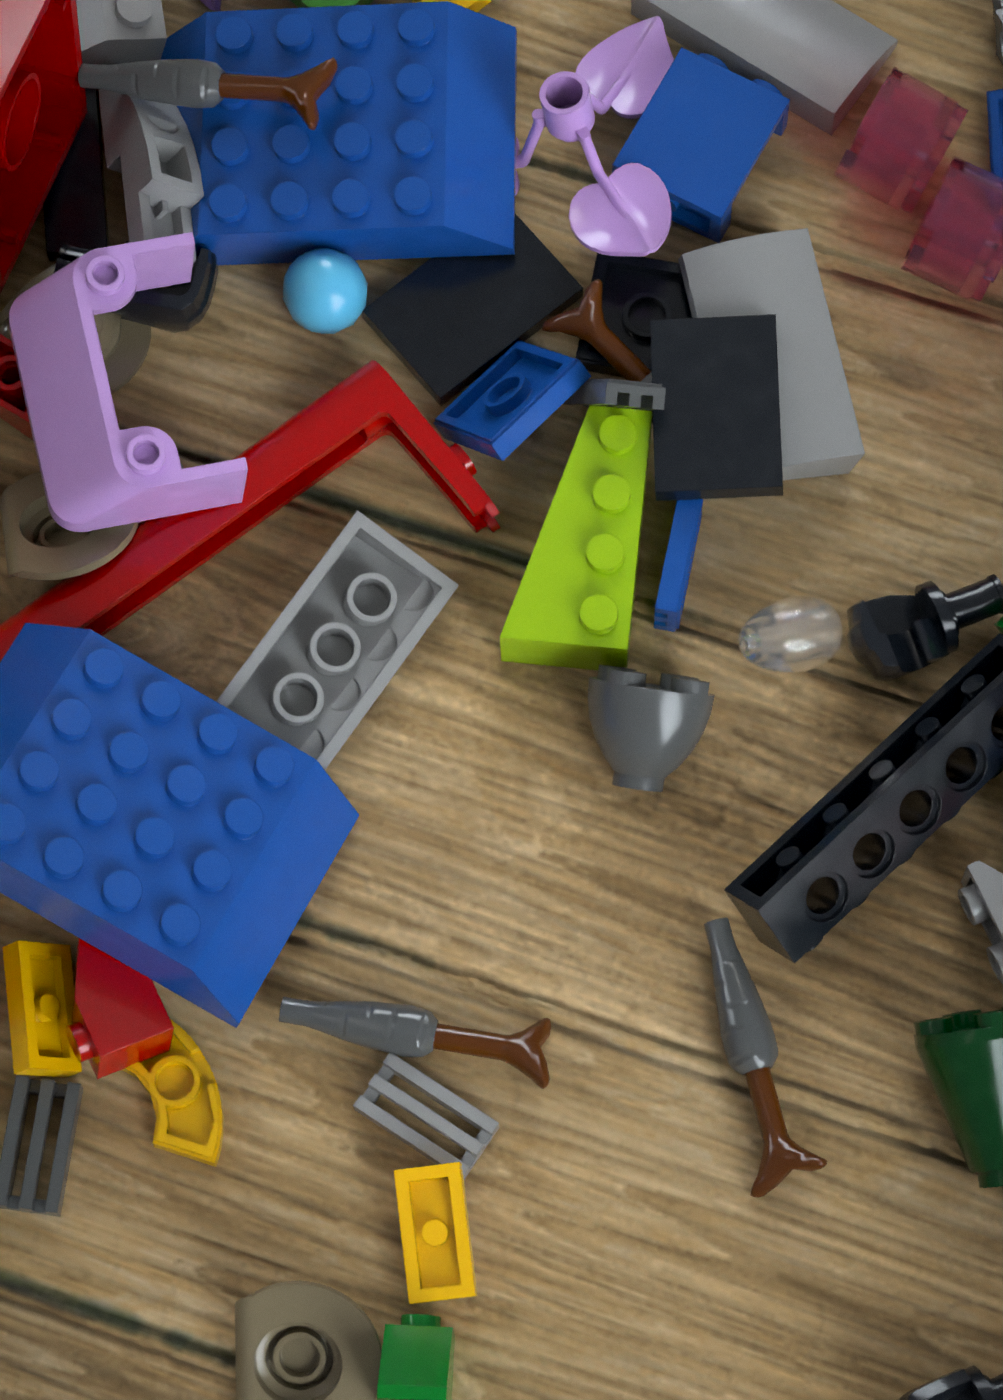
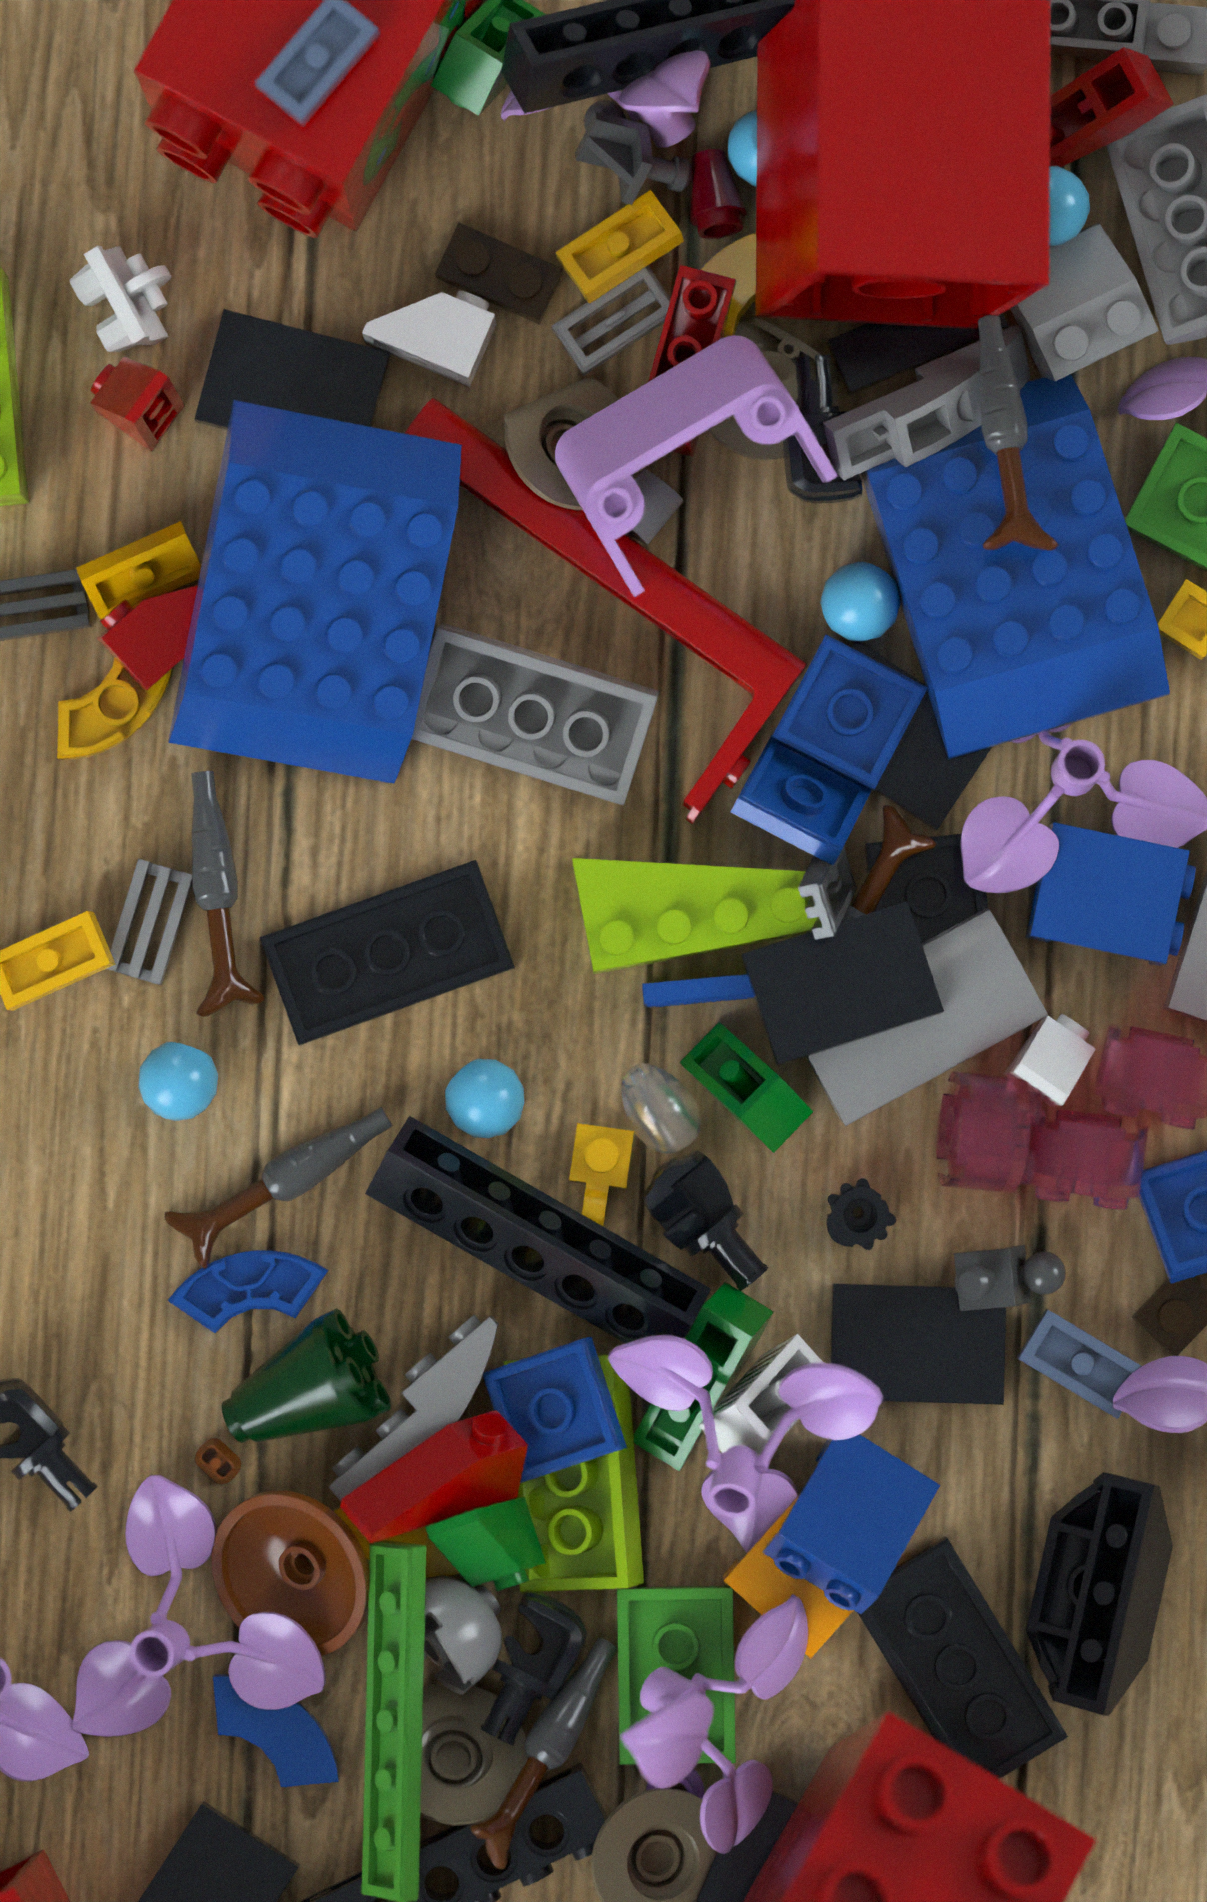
camera: 70 degrees right, 15 degrees up
dark grey piece [588,664,715,792] -> none
none -> medium azure piece [138,1042,218,1121]
none -> blue tile [168,1250,329,1333]
none -> black tile [260,860,515,1046]
none -> medium azure piece [445,1059,524,1138]
none -> yellow plate [569,1123,634,1226]
none -> green slope [679,1022,814,1153]
none -> blue tile [772,635,928,791]
none -> black animal [826,1178,896,1250]
none -> clear pink brick [936,1071,1042,1193]
none -> white slope [1004,1014,1096,1106]

